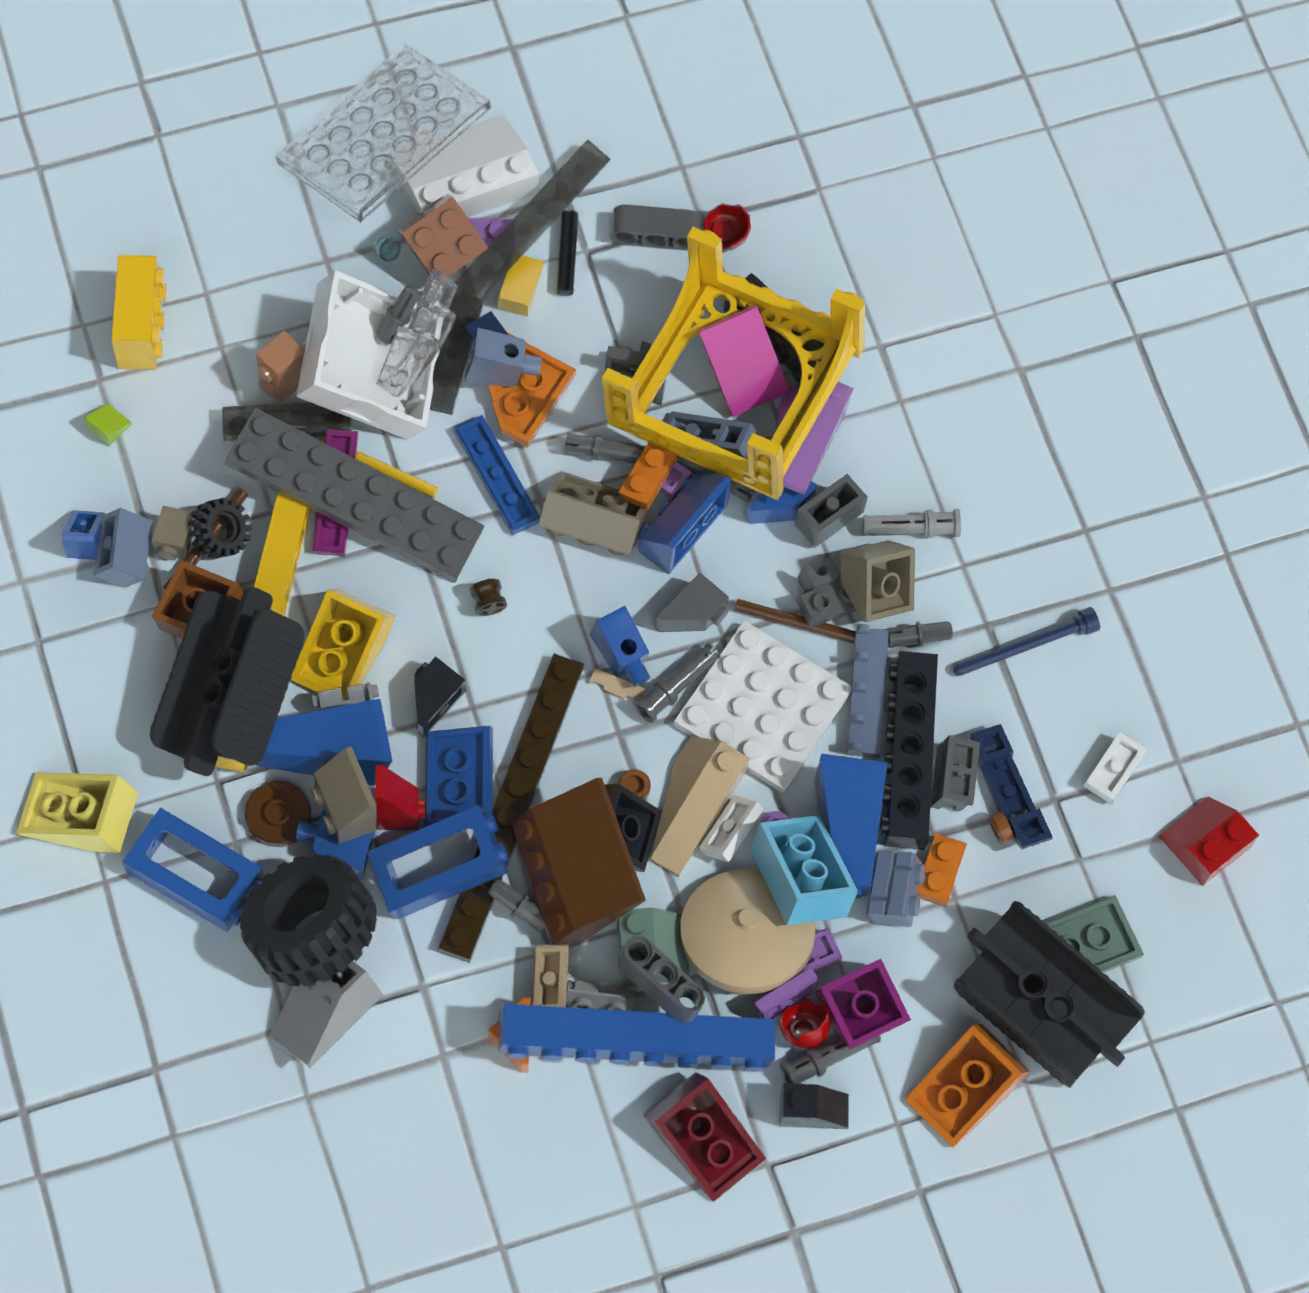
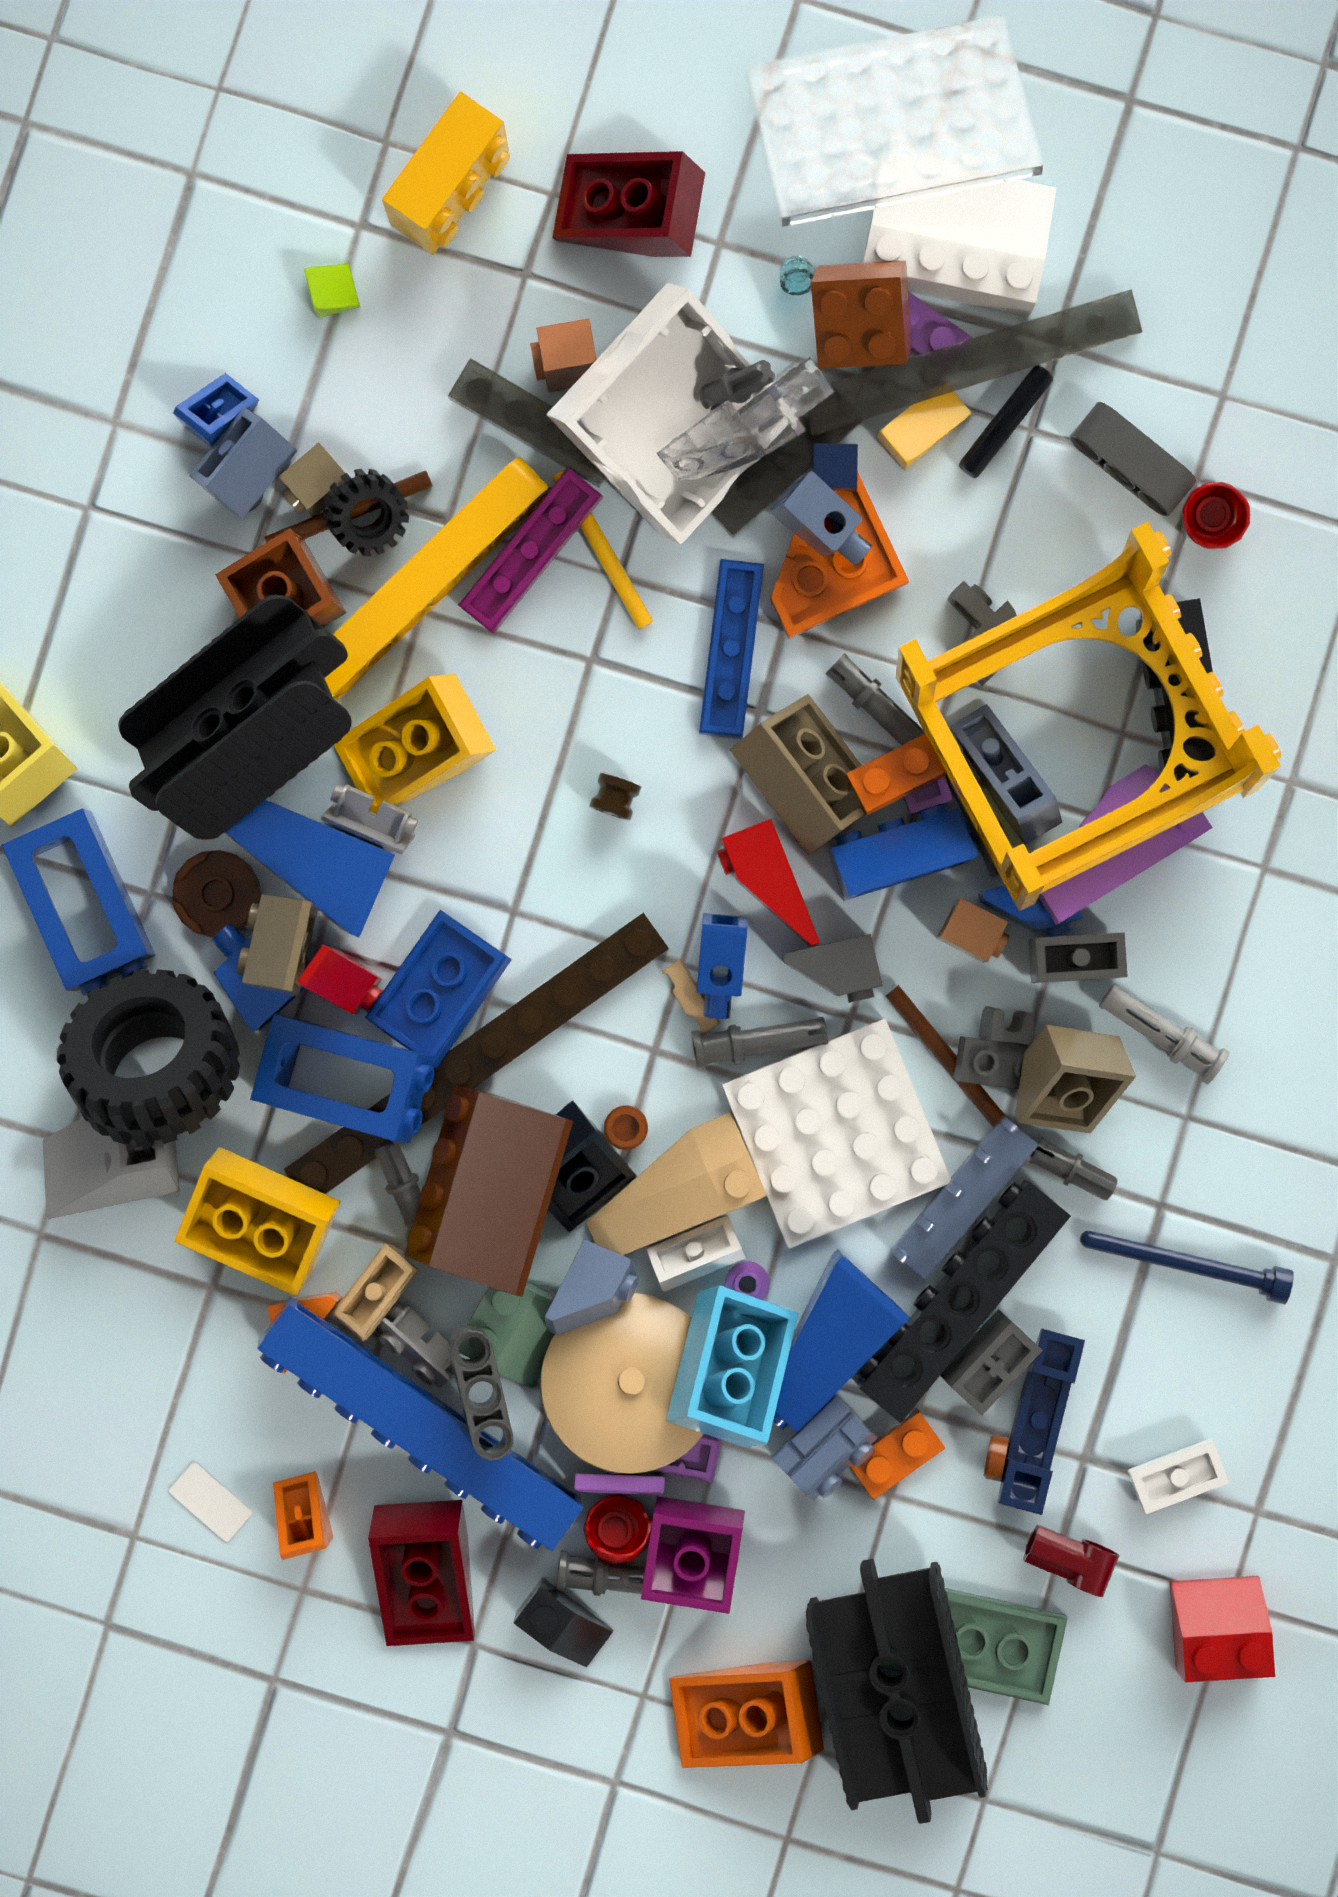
camera: 45 degrees right, 20 degrees up
dark grey plate [225,408,485,582] -> none
black slope [414,656,466,739] -> none
dark pink tile [697,305,790,417] -> none
none -> white sticker [168,1462,252,1543]
none -> yellow brick [174,1147,341,1297]
none -> orange slope [273,1471,334,1560]
none -> sand blue slope [544,1239,639,1335]
none -> dark red slope [552,151,705,257]
none -> red slope [716,819,820,947]
none -> medium nougat brick [936,898,1010,963]
none -> dark red piece [1023,1524,1120,1597]

